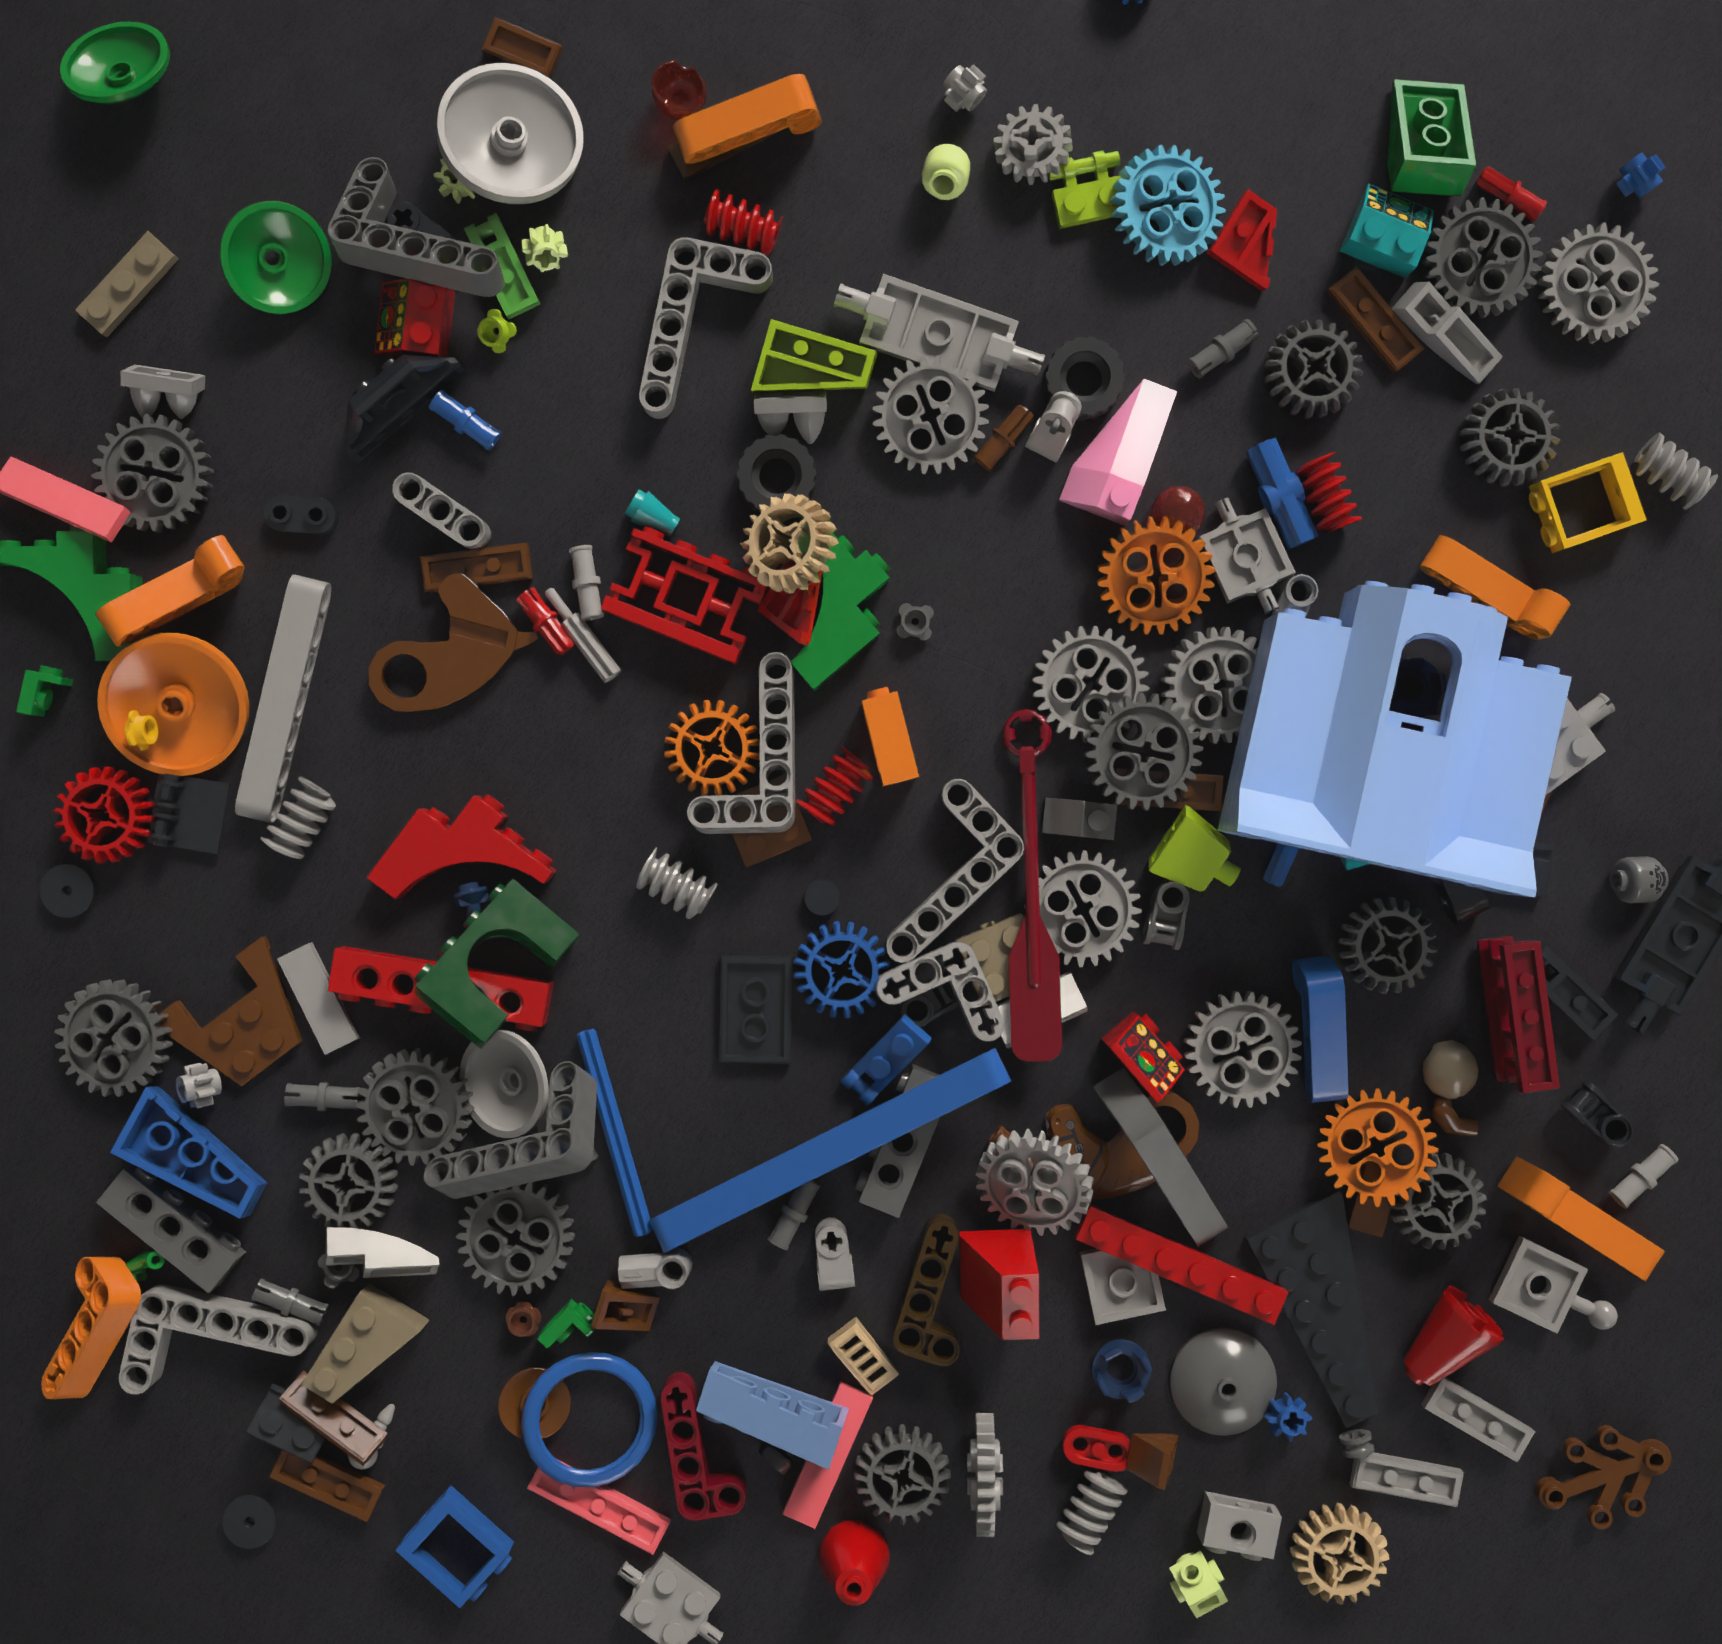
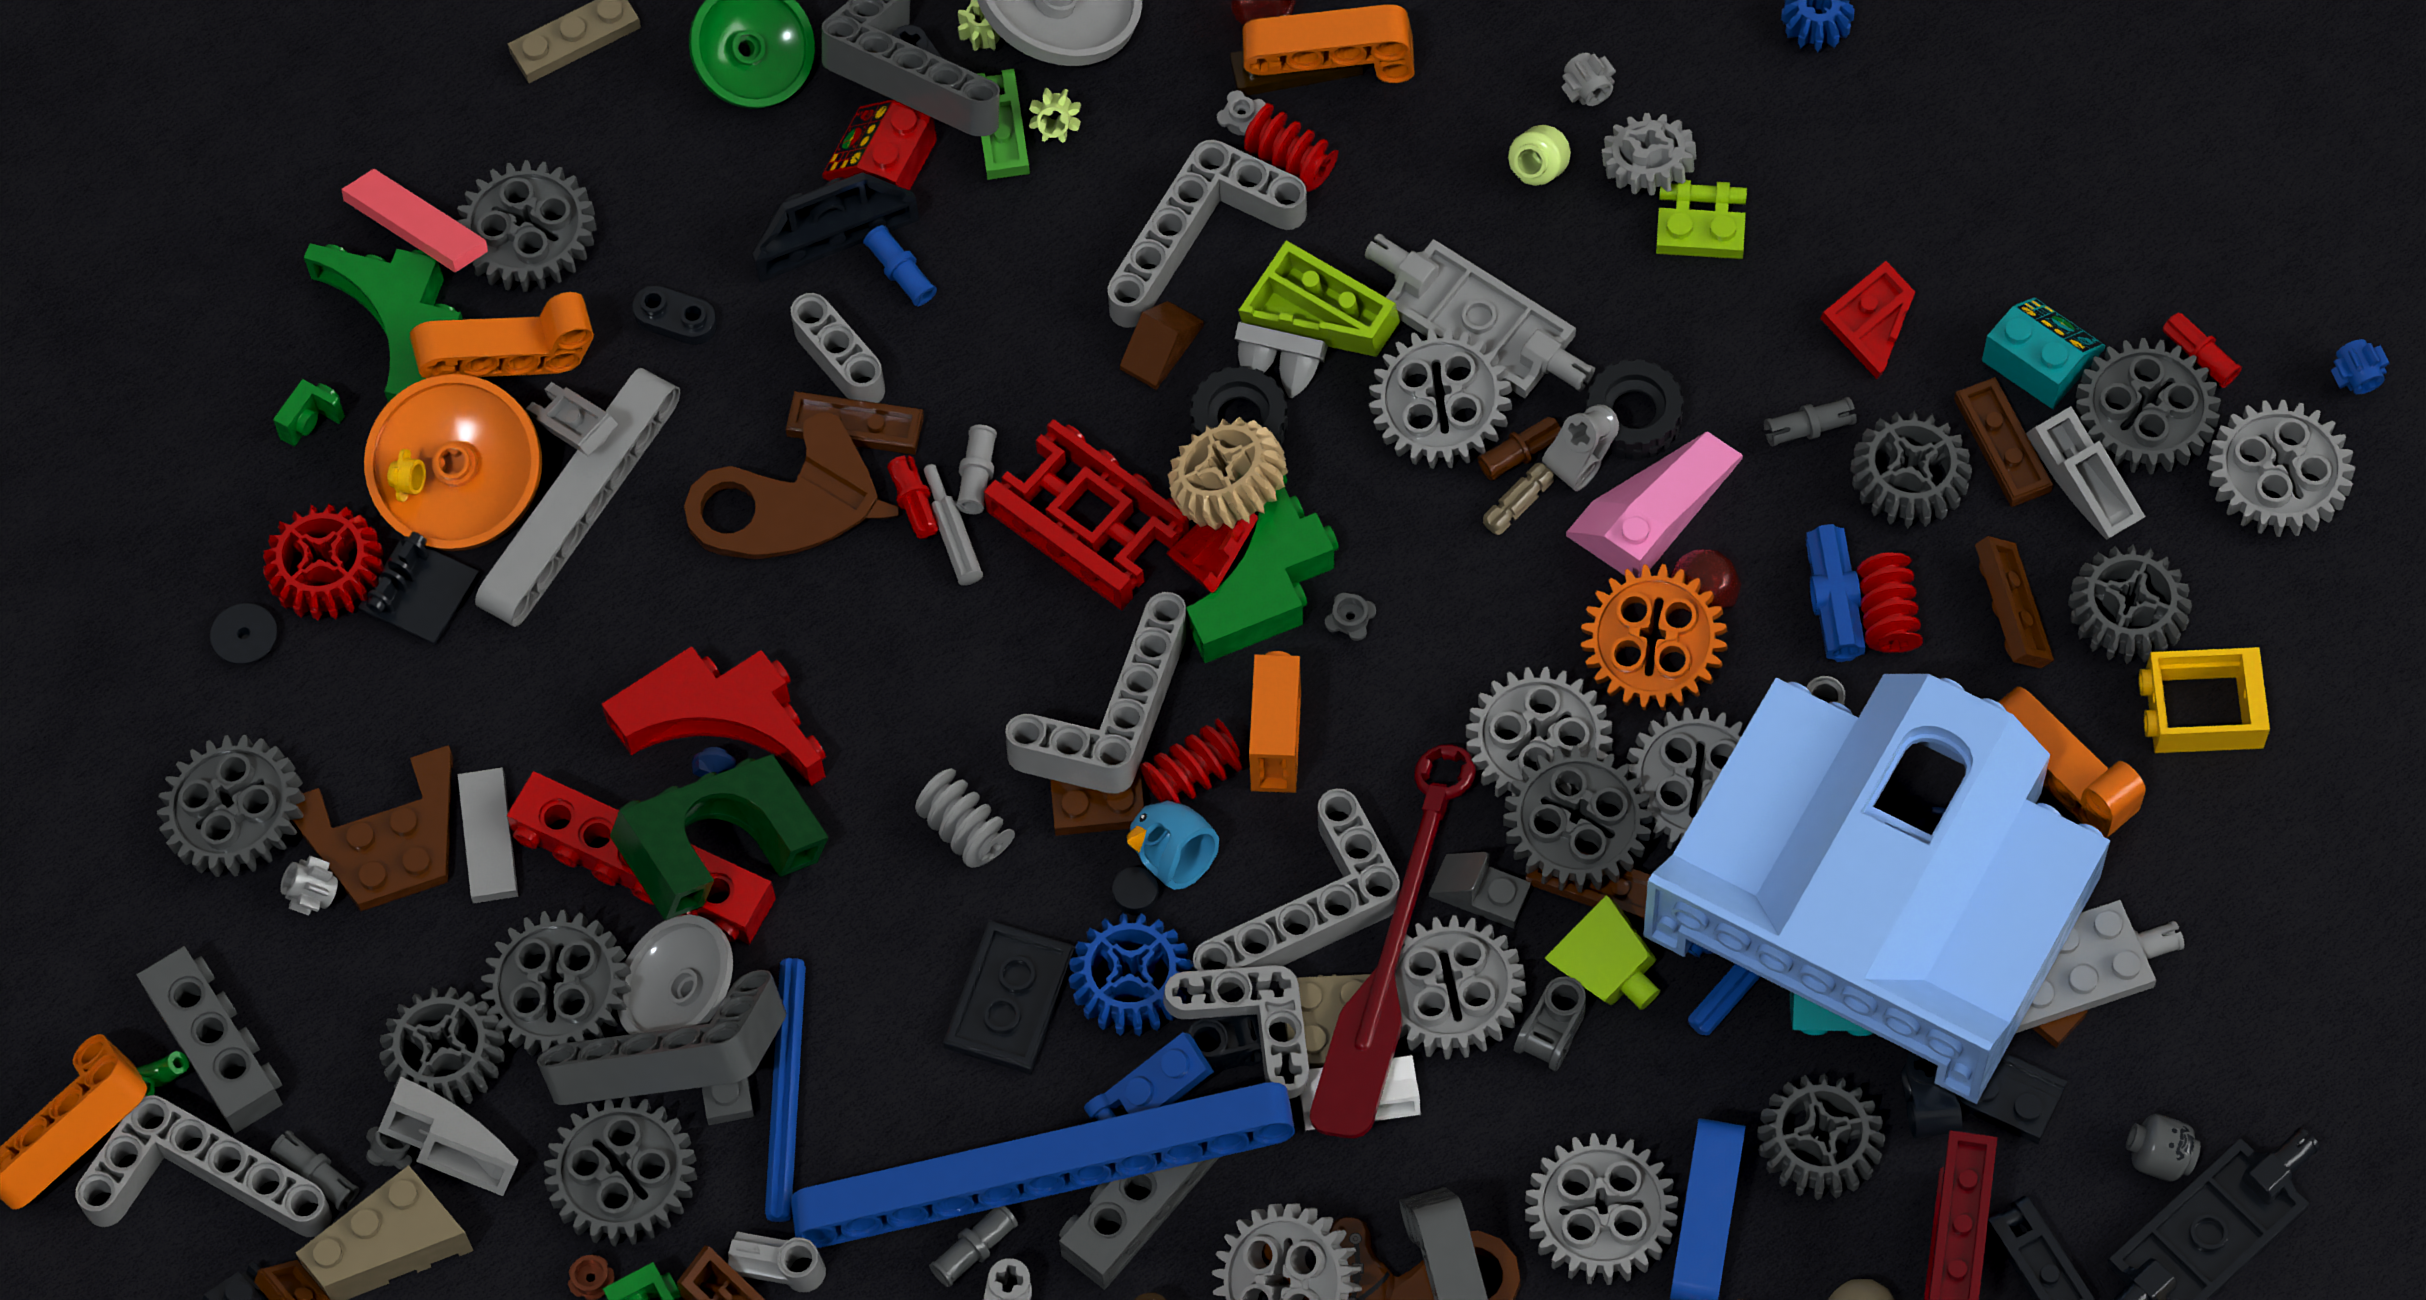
camera: 20 degrees right, 25 degrees down
blue wedge [110,1086,268,1219] -> none
light grey tile [120,364,205,419] -> none
light grey piece [261,777,336,859] -> none
dark grey pin [284,1082,362,1111] -> none
lime plate [477,309,517,353] -> none
teal cone [624,489,680,537] -> none
orange gear [664,700,760,796] -> none
slope [1101,1011,1185,1103] -> none
medium azure gear [1110,145,1226,266] -> none
light grey plate [1198,498,1296,614] -> none
green slope [1388,79,1476,196] -> none
light grey piece [1634,432,1718,510] -> none
none -> light grey hinge [526,382,618,456]
none -> reddish brown slope [1120,301,1204,390]
none -> dark azure piece [1127,800,1219,890]
none -> light grey plate [1217,90,1266,135]
none -> dark tan axle [1483,463,1554,535]
none -> reddish brown plate [1975,536,2054,669]

